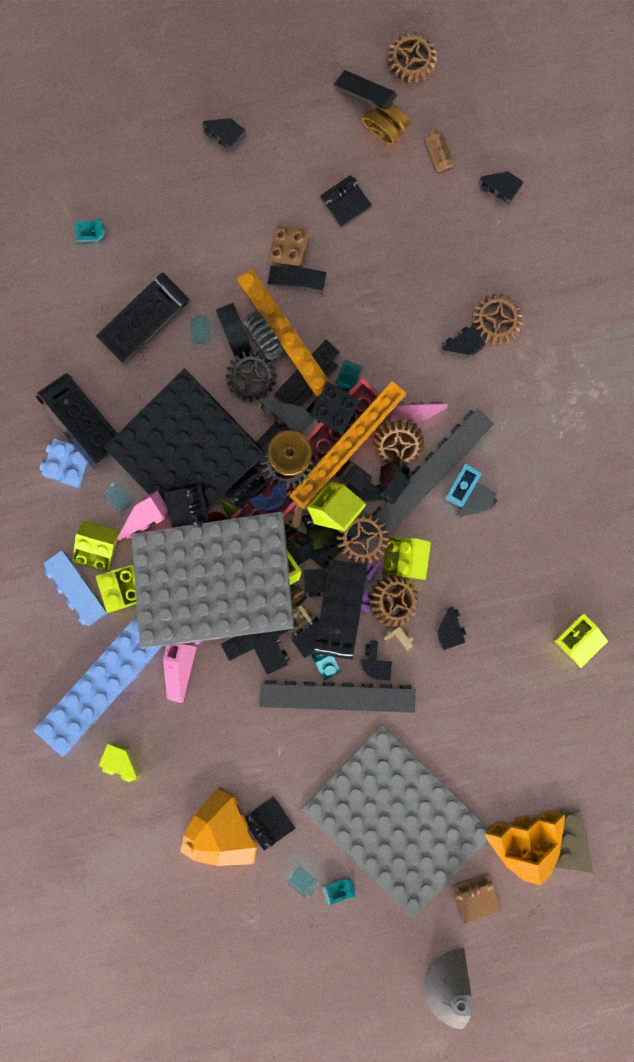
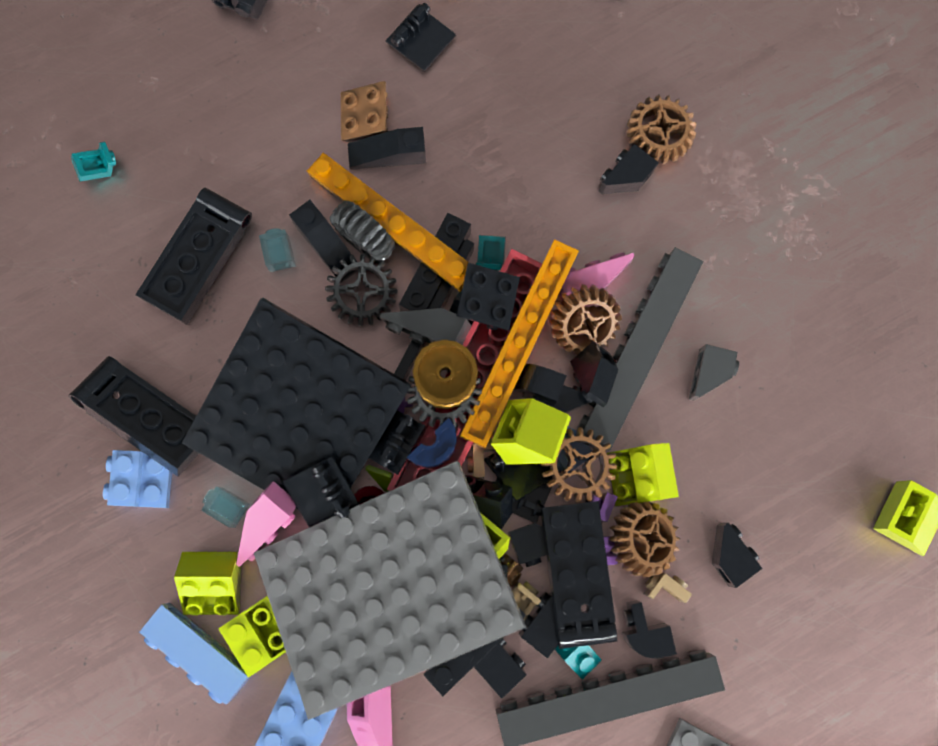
camera: 20 degrees left, 5 degrees down
medium azure brick [445,464,482,508] -> none

